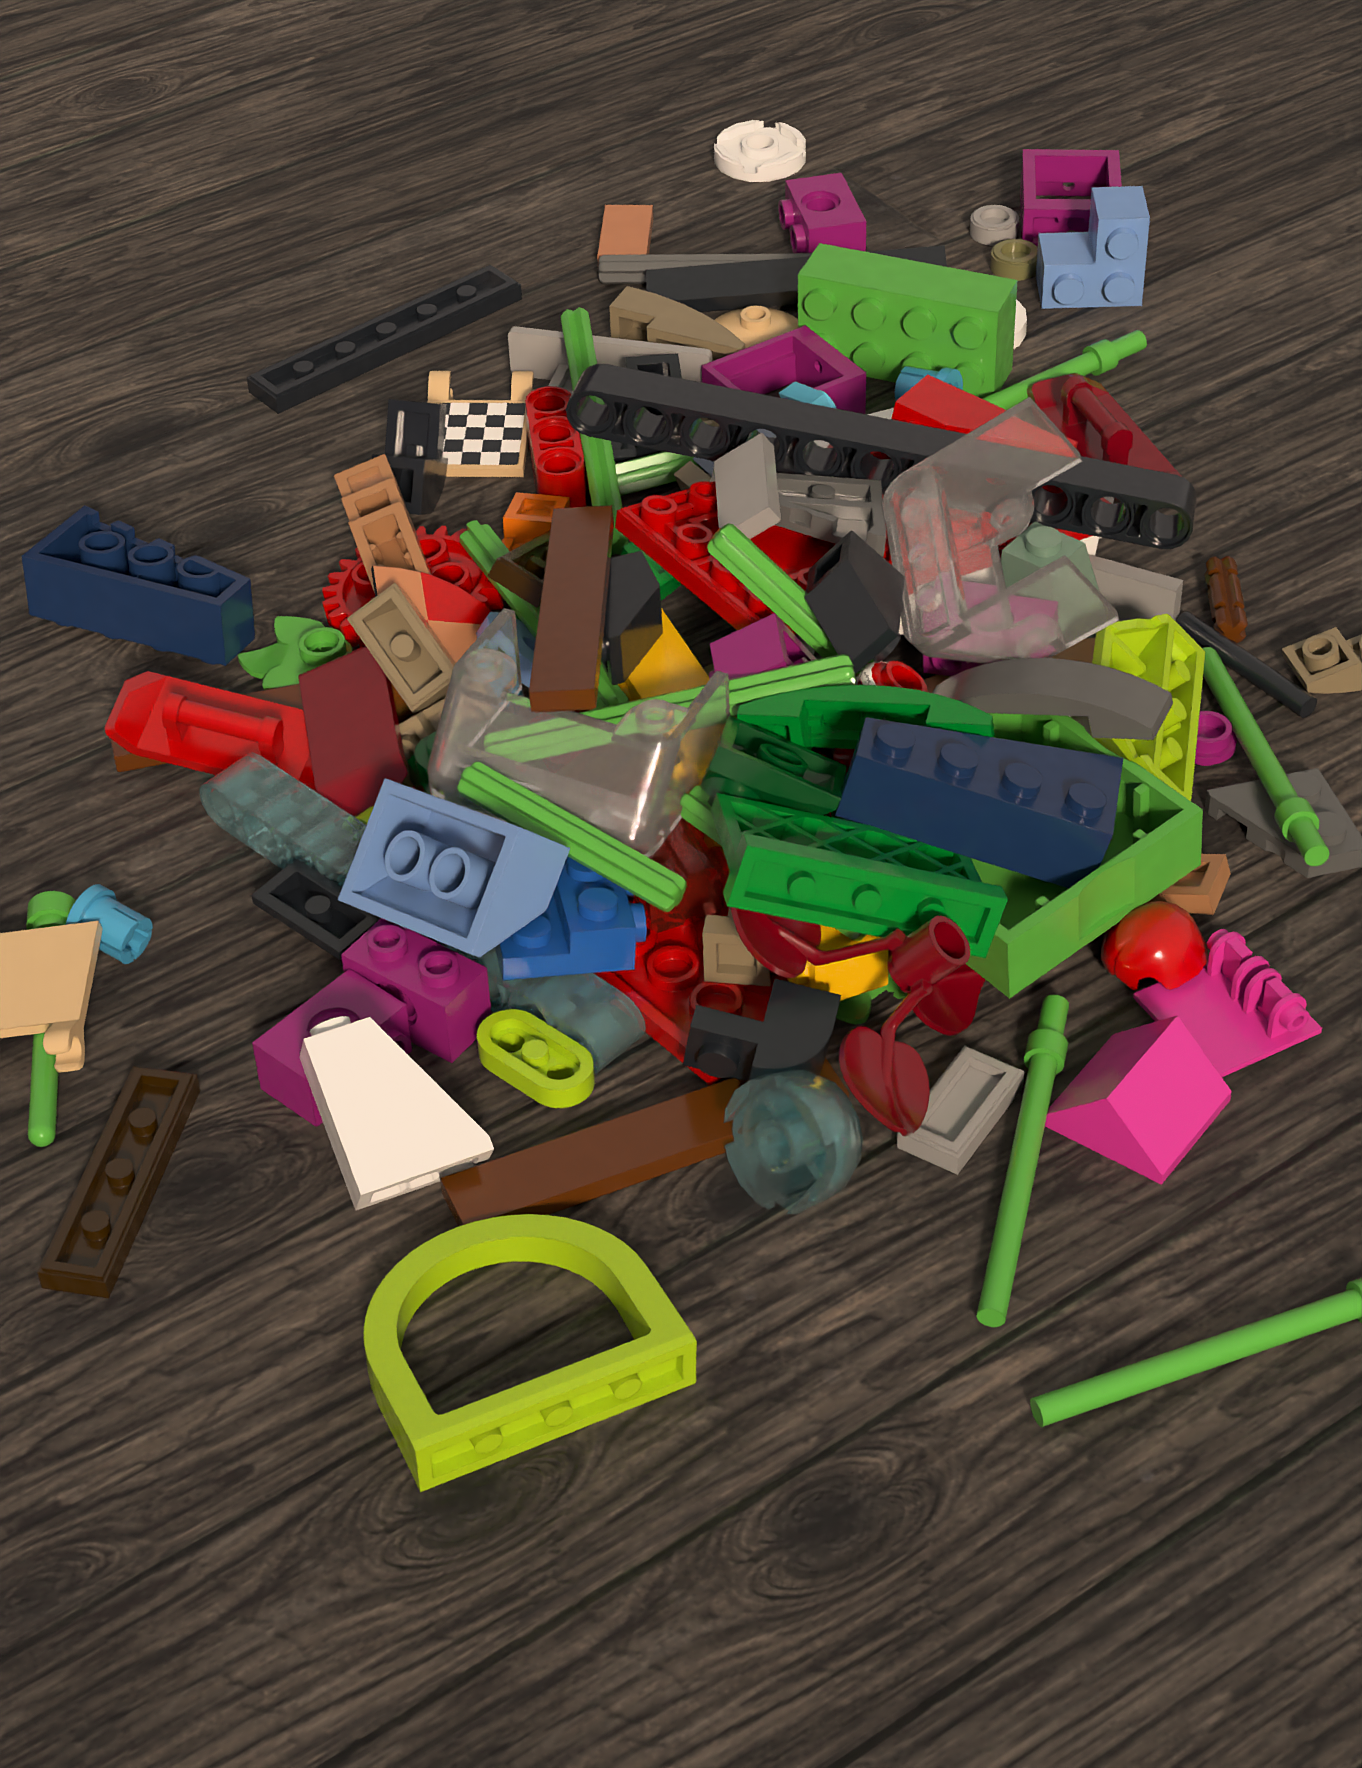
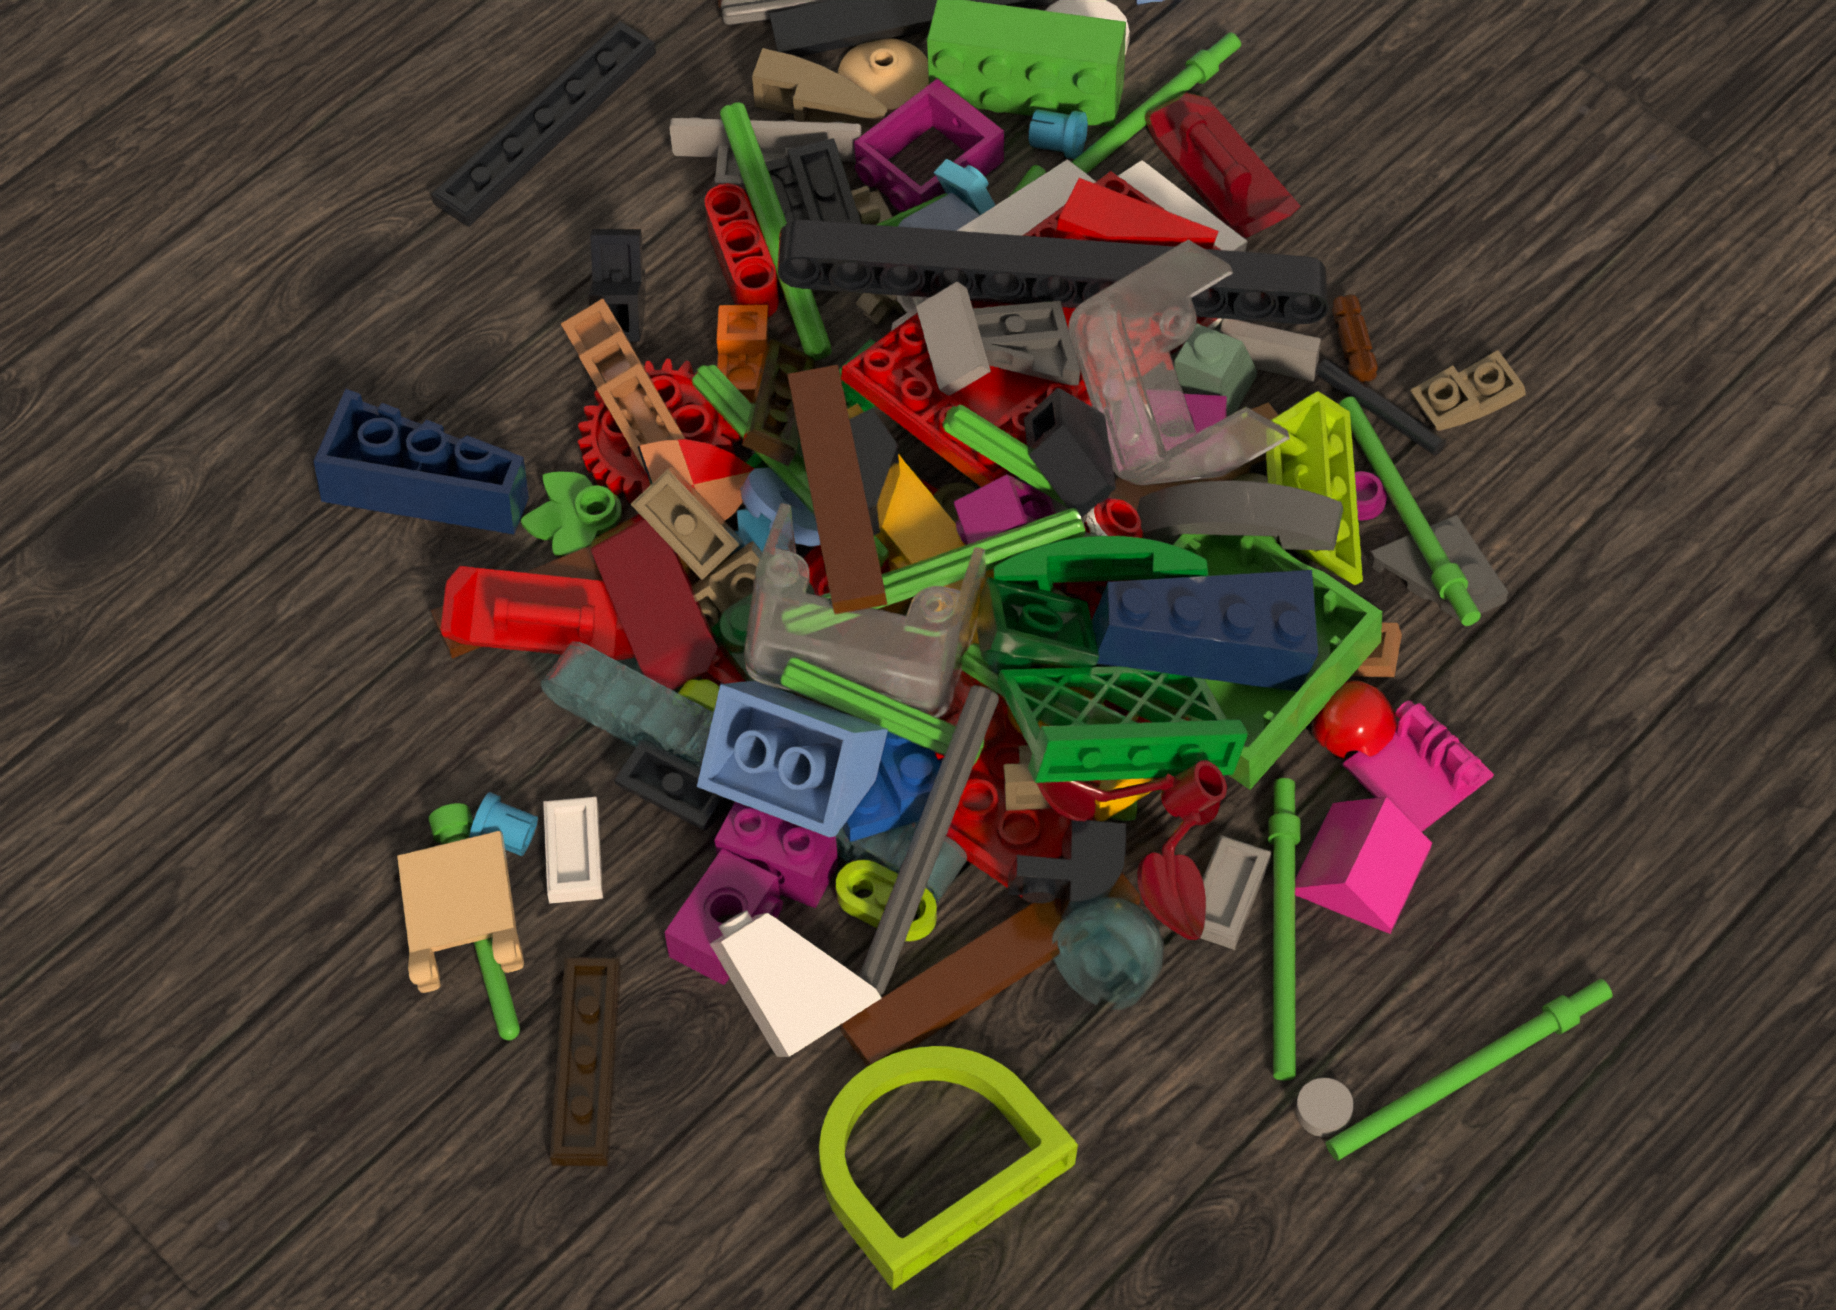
camera: 10 degrees left, 15 degrees up
flag [427,371,534,477] -> none
none -> white tile [543,797,603,904]
none -> dark grey axle [858,685,999,995]
none -> light grey tile [1296,1078,1353,1137]

